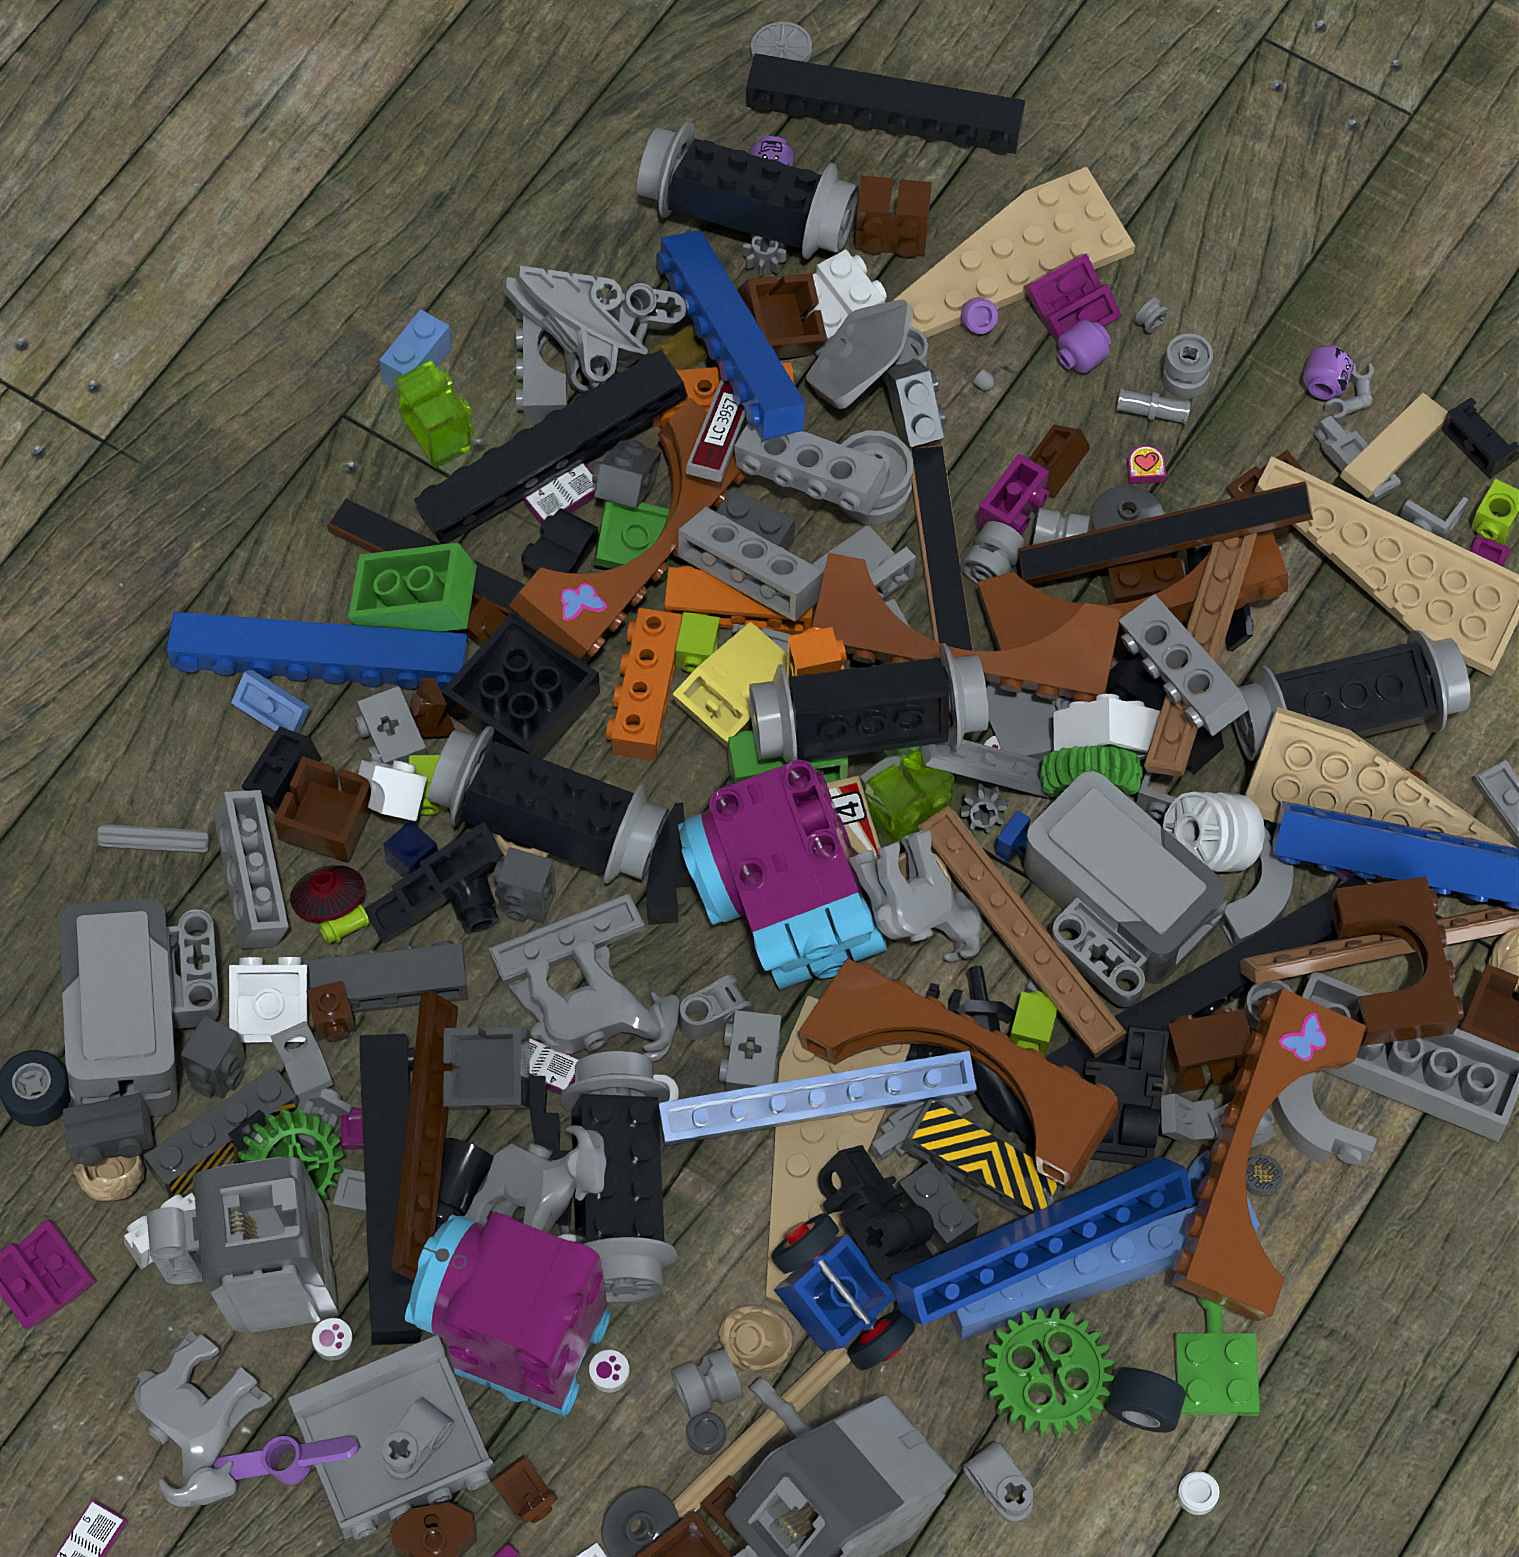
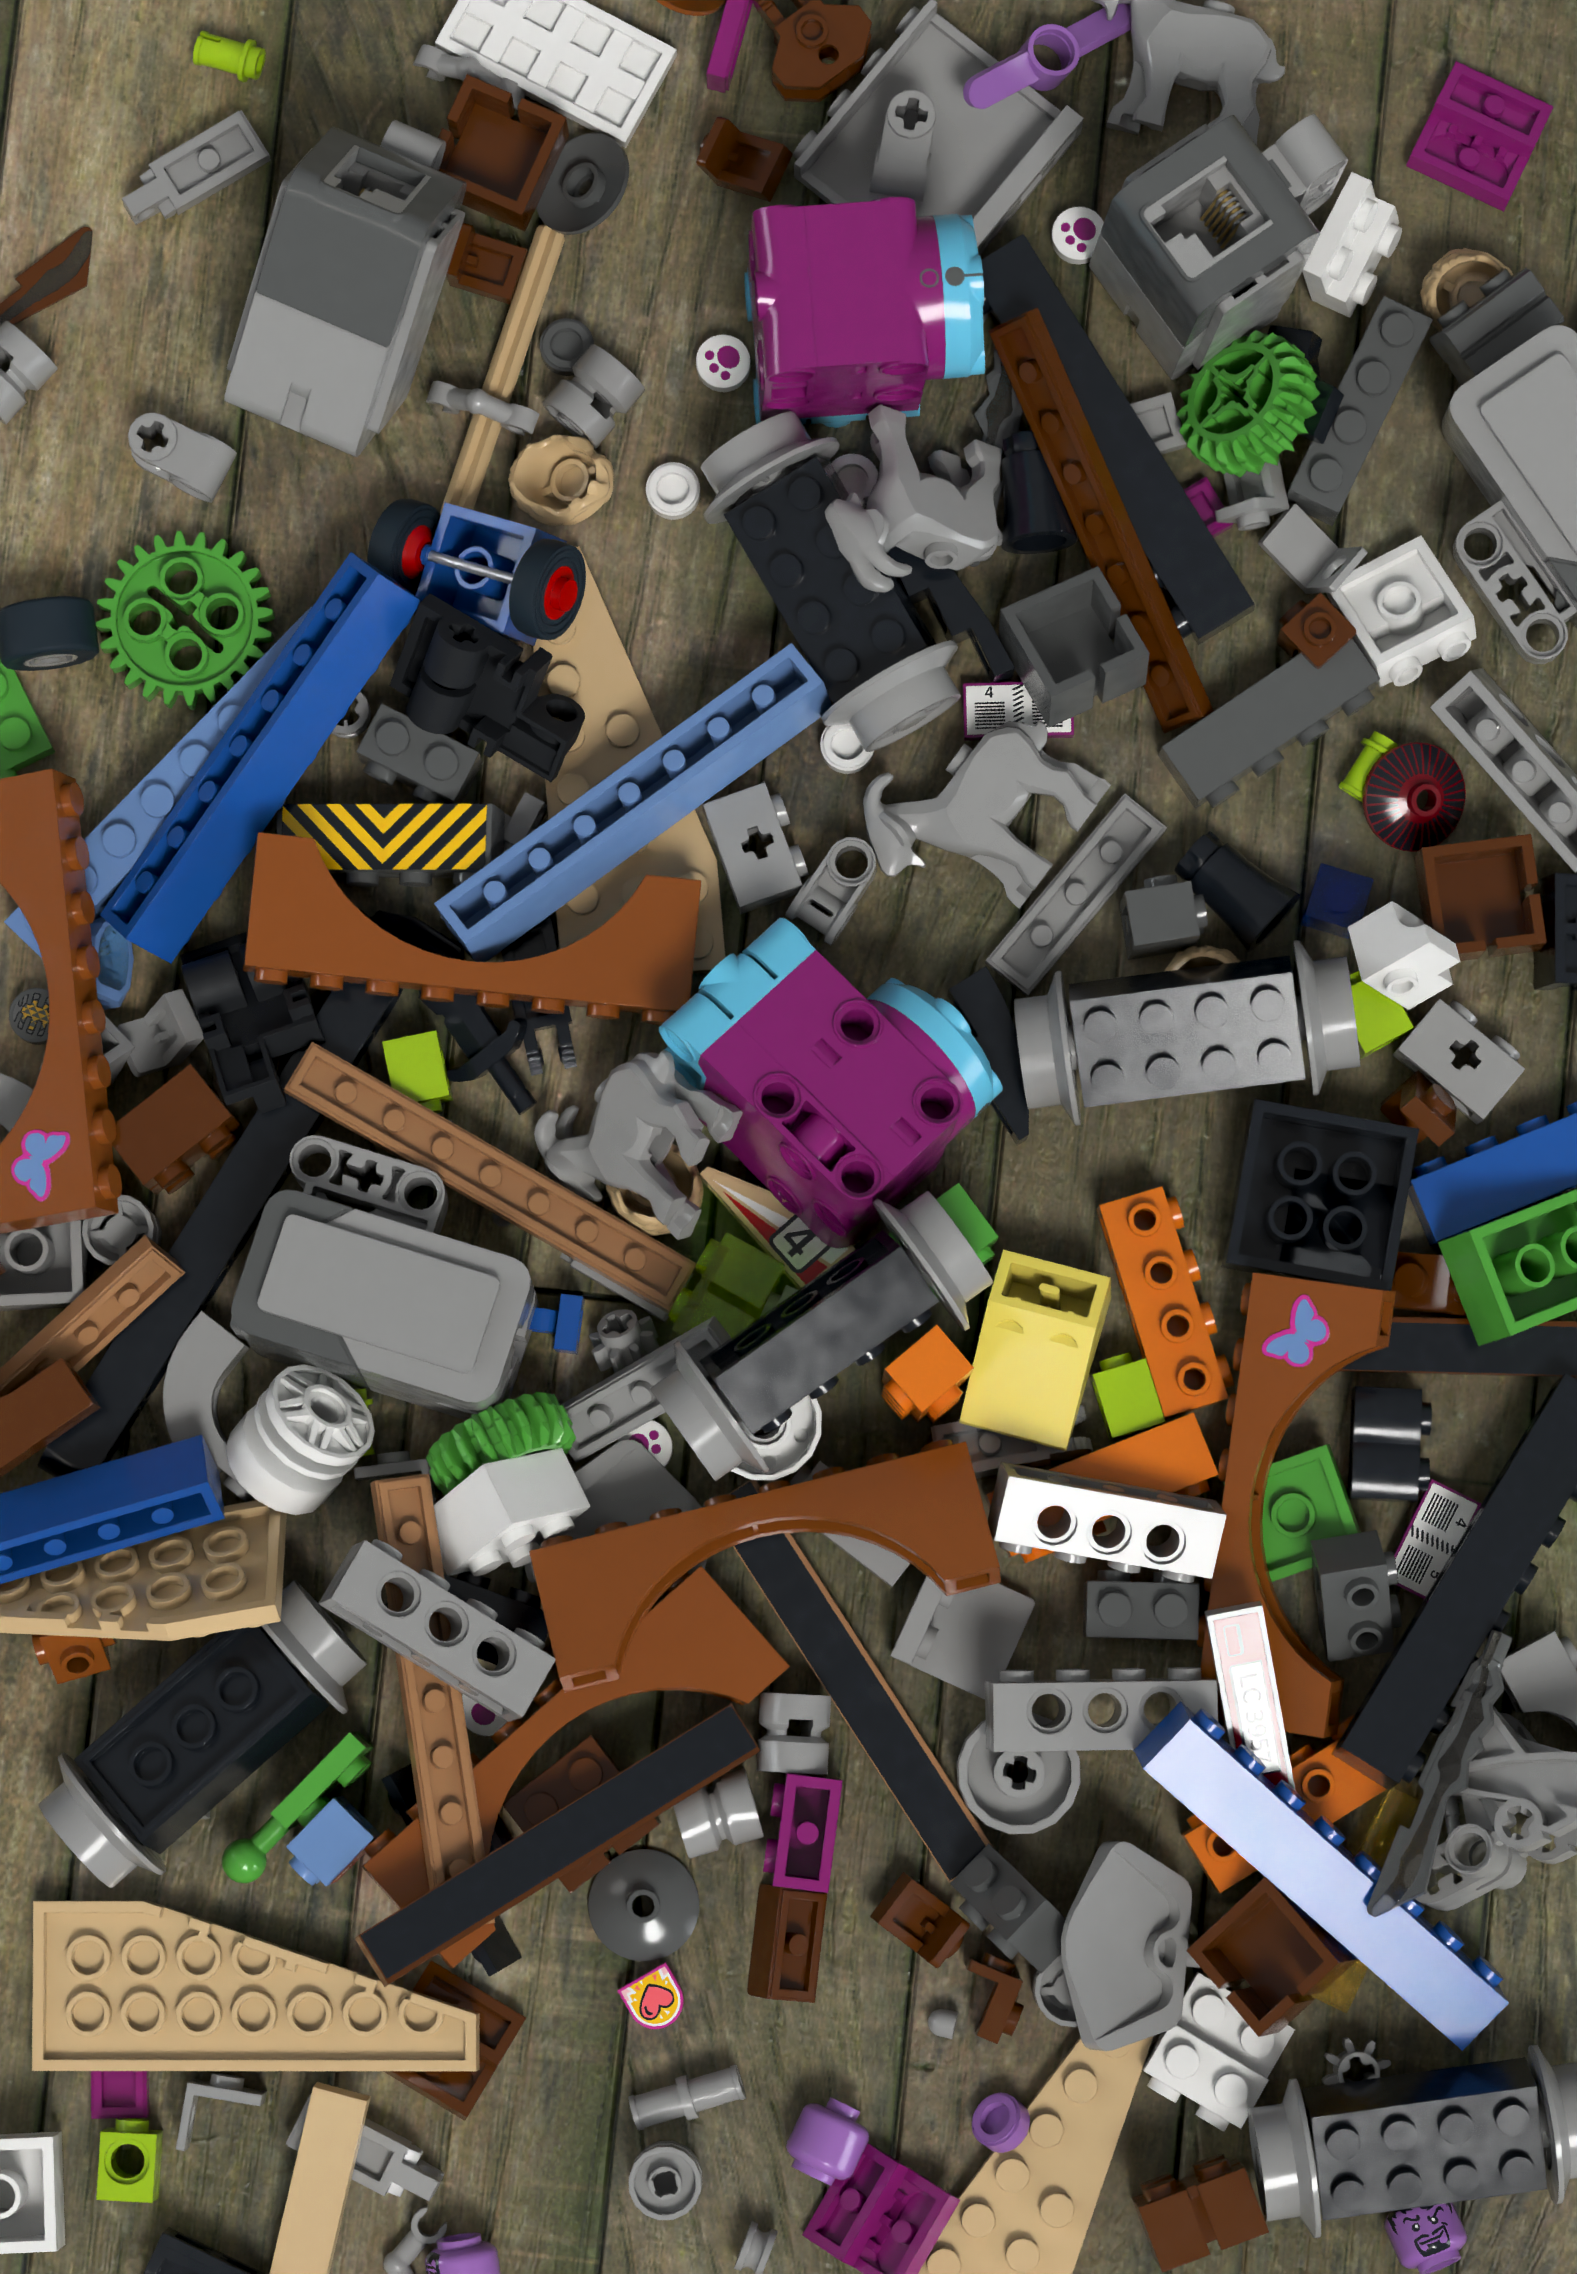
camera: 155 degrees right, 20 degrees up
dark grey brick [180,1016,247,1099] -> none
black slope [364,822,504,943] -> none
none -> bright green plate [222,1731,374,1883]
none -> medium blue brick [286,1796,381,1887]
none -> white tile [646,462,700,520]
none -> reddish brown bracket [870,1872,970,1968]
none -> reddish brown bracket [966,1952,1024,2044]
none -> dark grey sword [1367,1630,1512,1917]

